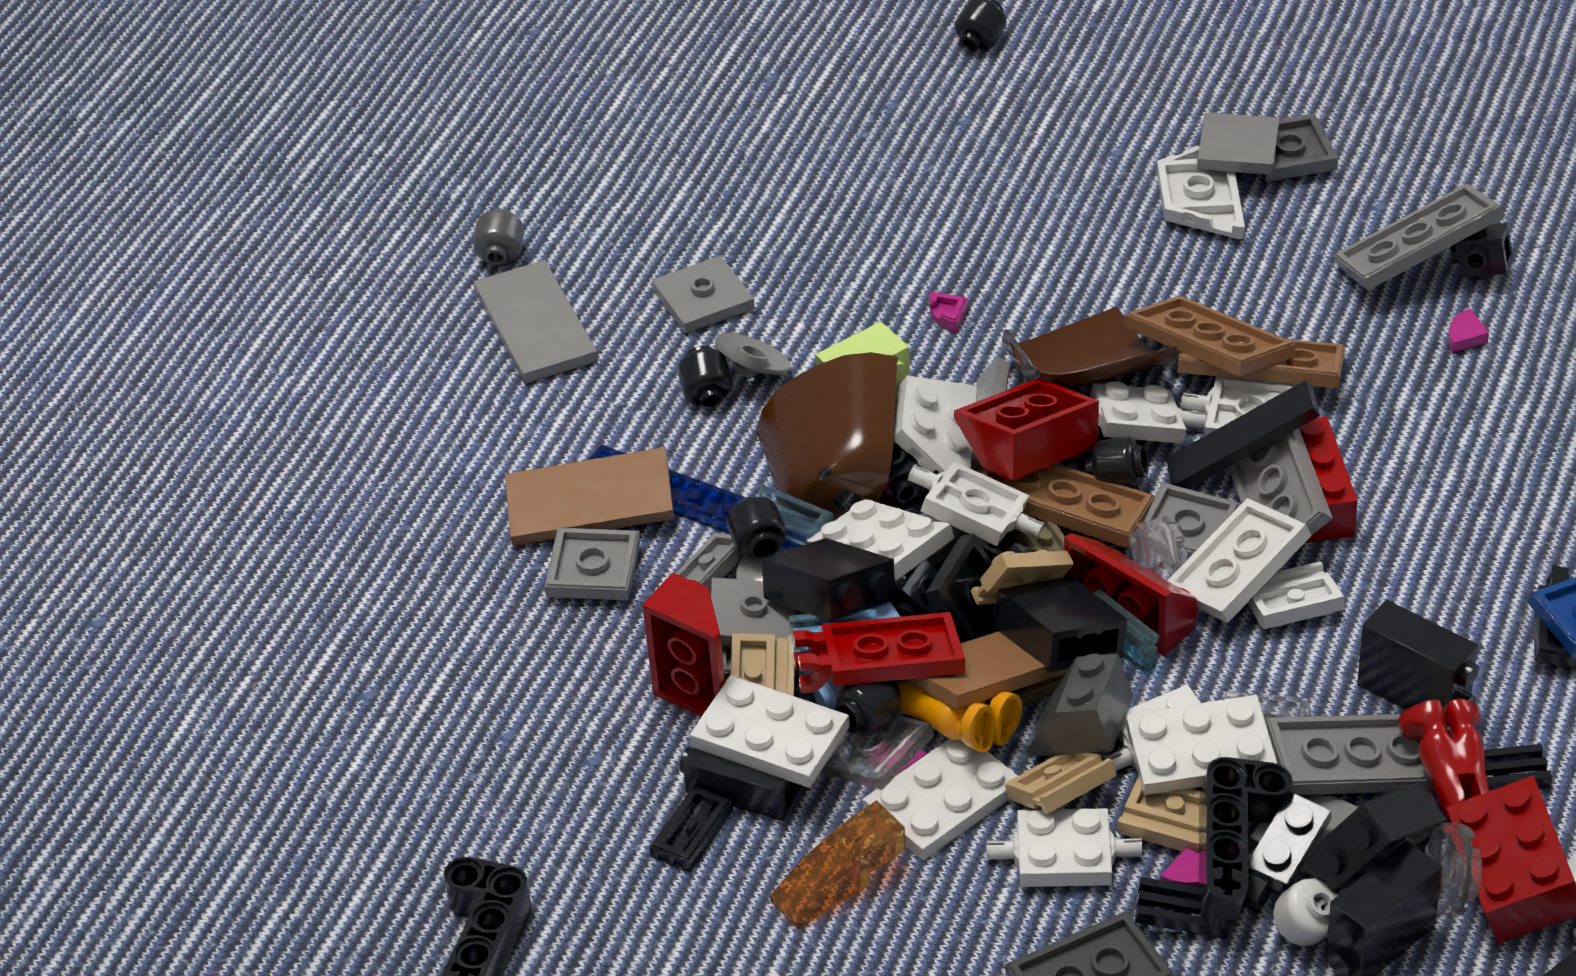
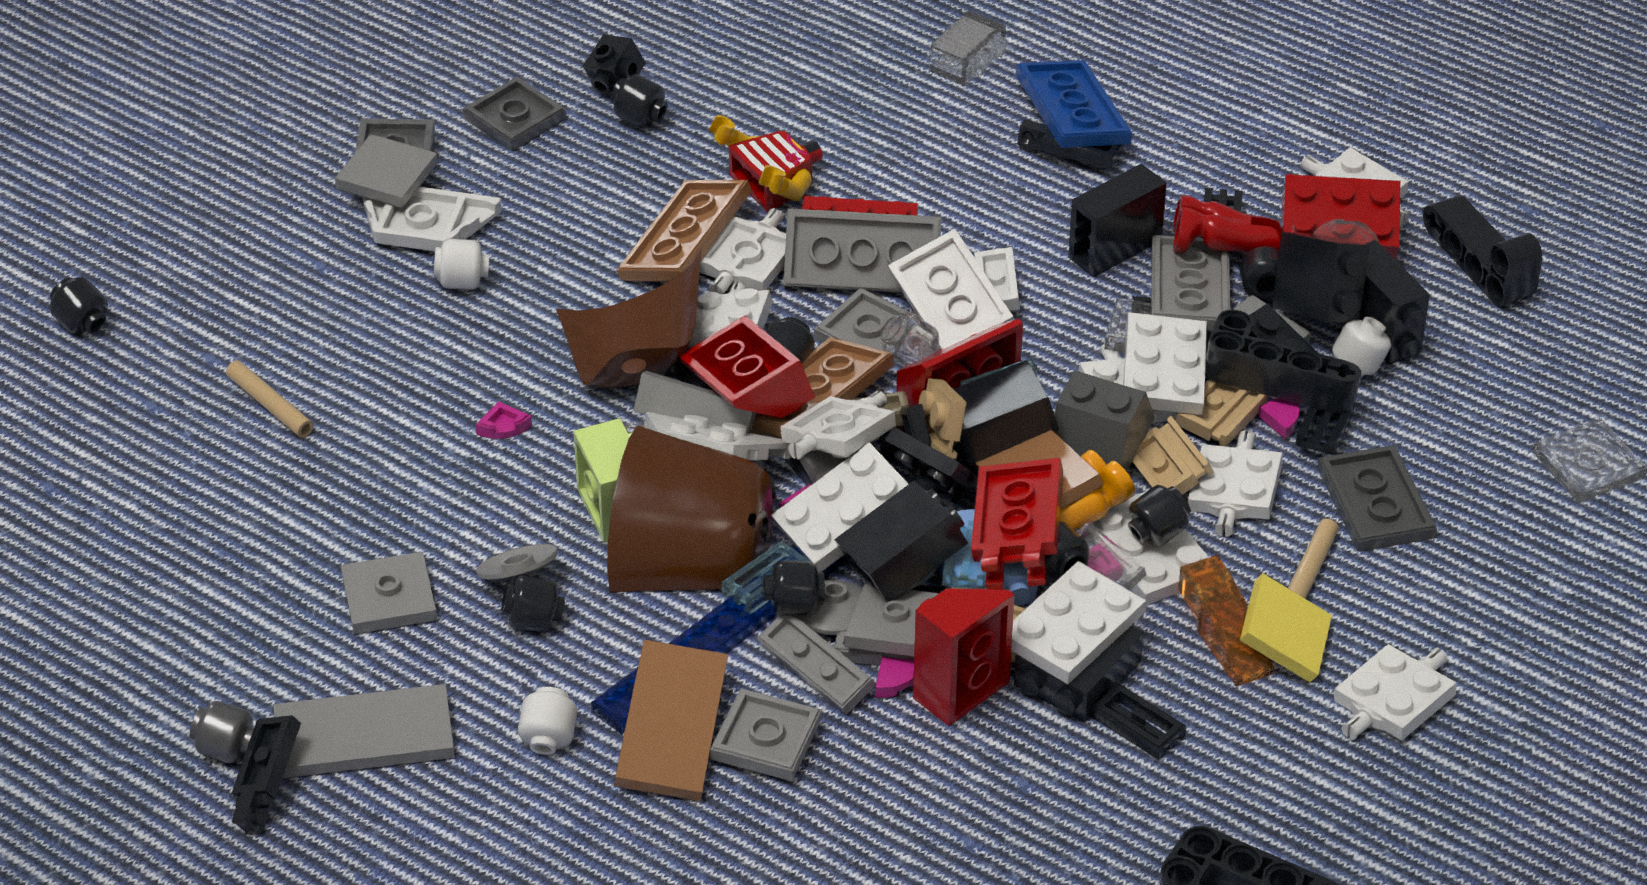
camera: 80 degrees left, 0 degrees up
medium nougat tile [1124,296,1296,377] -> none
black tile [1166,380,1320,489] -> none
light grey tile [1334,184,1505,290] -> none
dark pink tile [1448,309,1489,353] -> none
none -> tan piece [226,360,314,438]
none -> black hinge [231,715,301,834]
none -> white head [434,238,489,290]
none -> flat silver tile [462,77,567,152]
none -> white head [518,687,578,755]
none -> black head [611,74,668,128]
none -> torso [709,115,823,213]
none -> black head [1128,485,1191,547]
none -> light yellow tile [1240,573,1332,682]
none -> tan piece [1288,519,1339,599]

